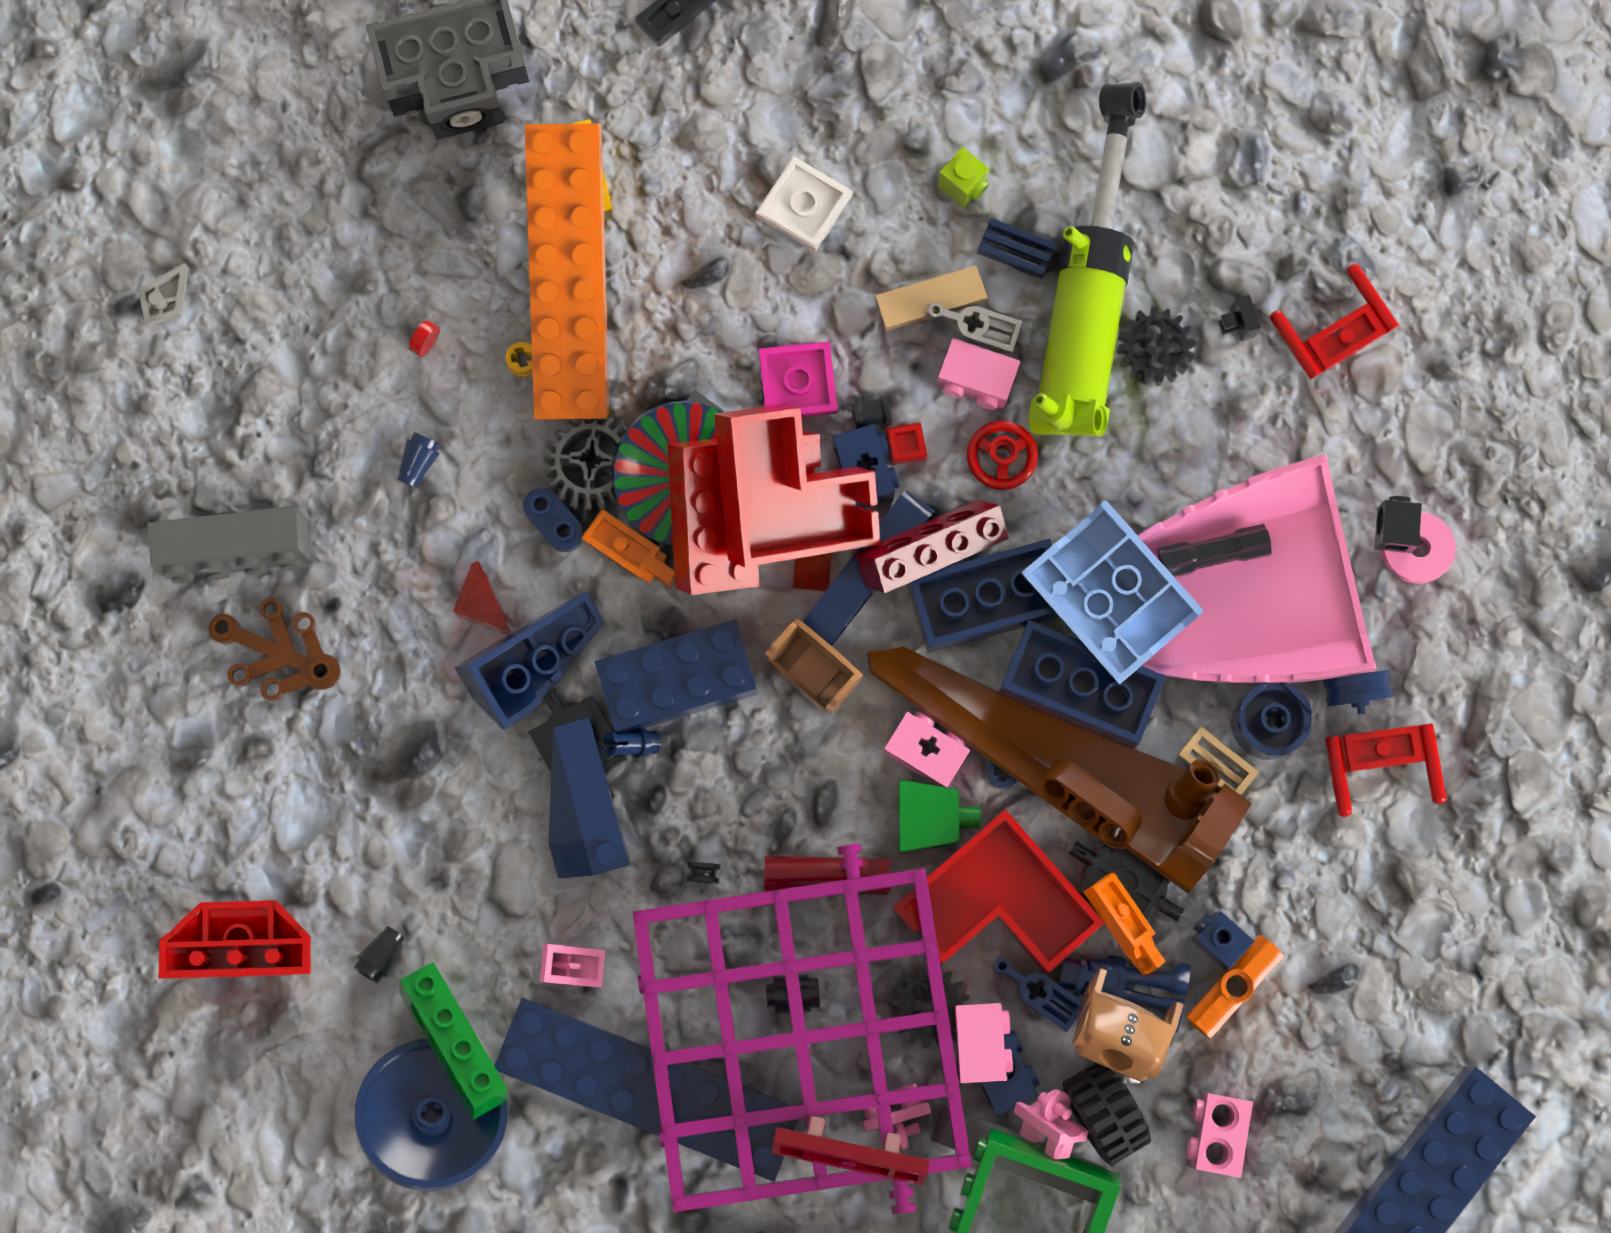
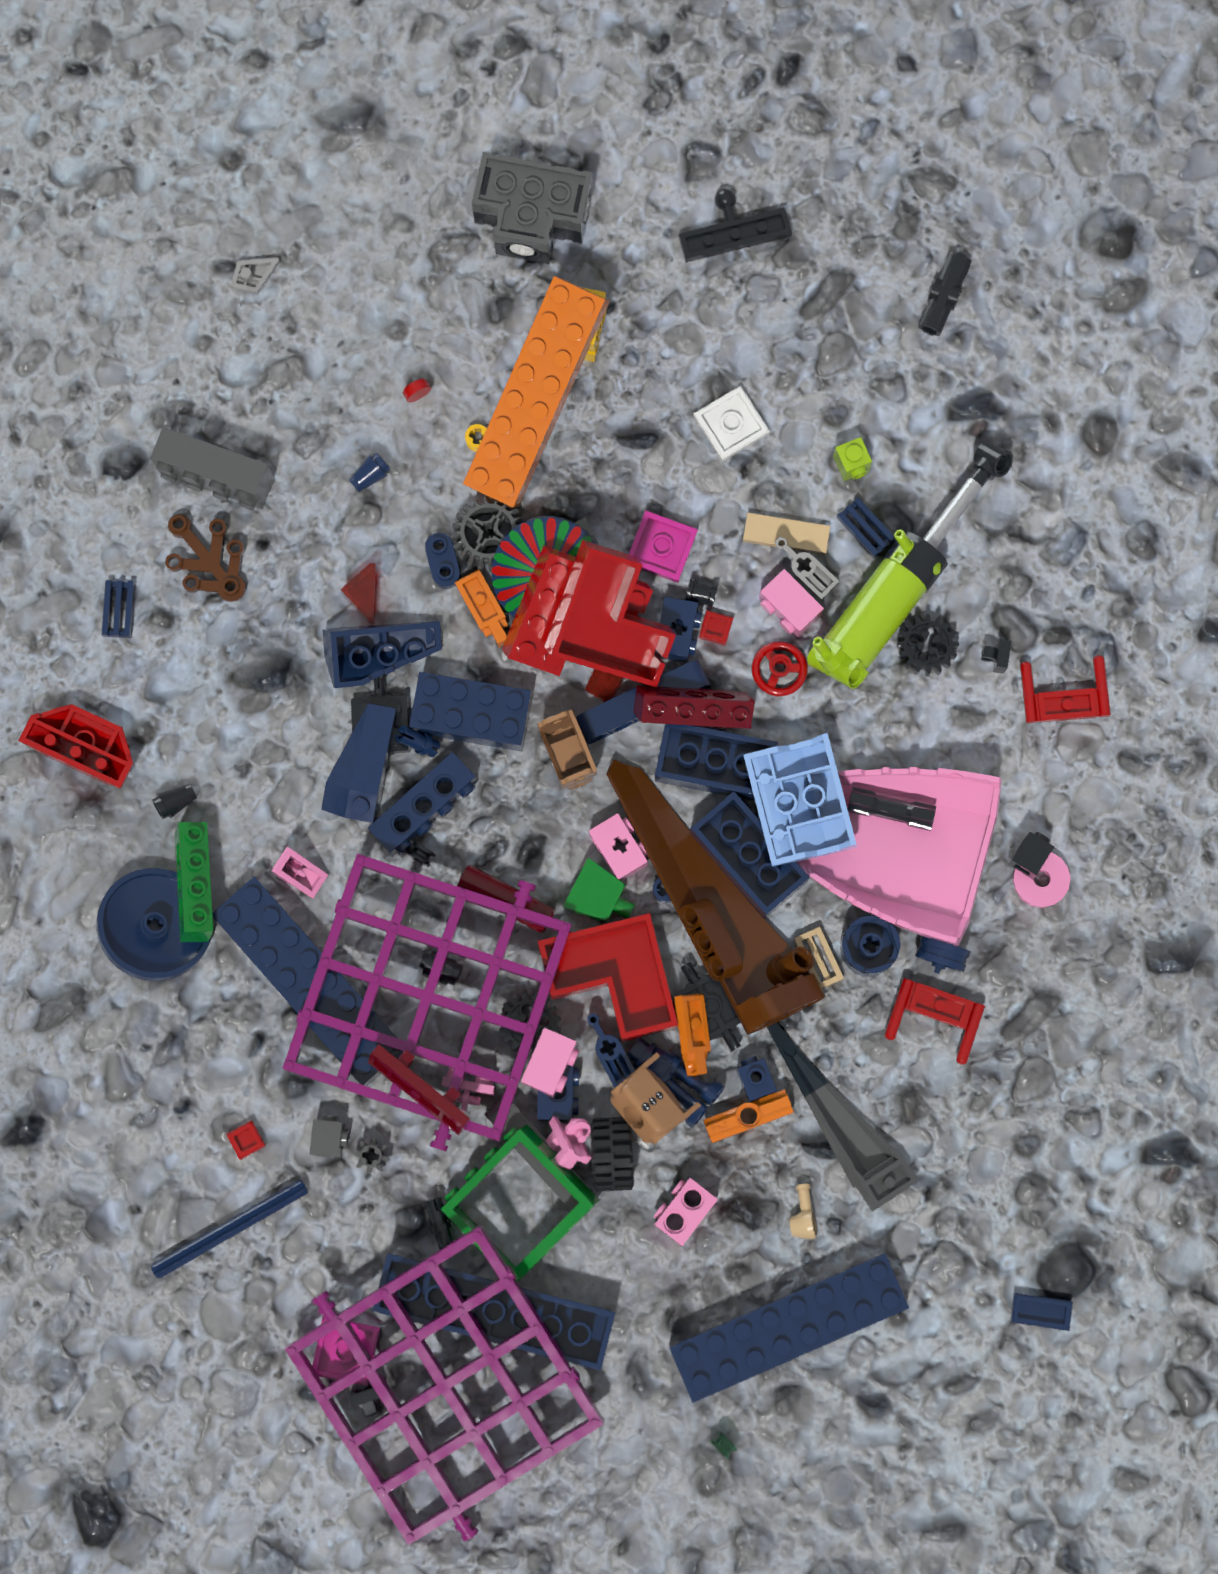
camera: 30 degrees right, 0 degrees up
none -> dark blue tile [102,580,135,638]
none -> dark blue brick [368,752,477,857]
none -> dark grey plate [767,1023,918,1212]
none -> tan bar [789,1184,817,1239]

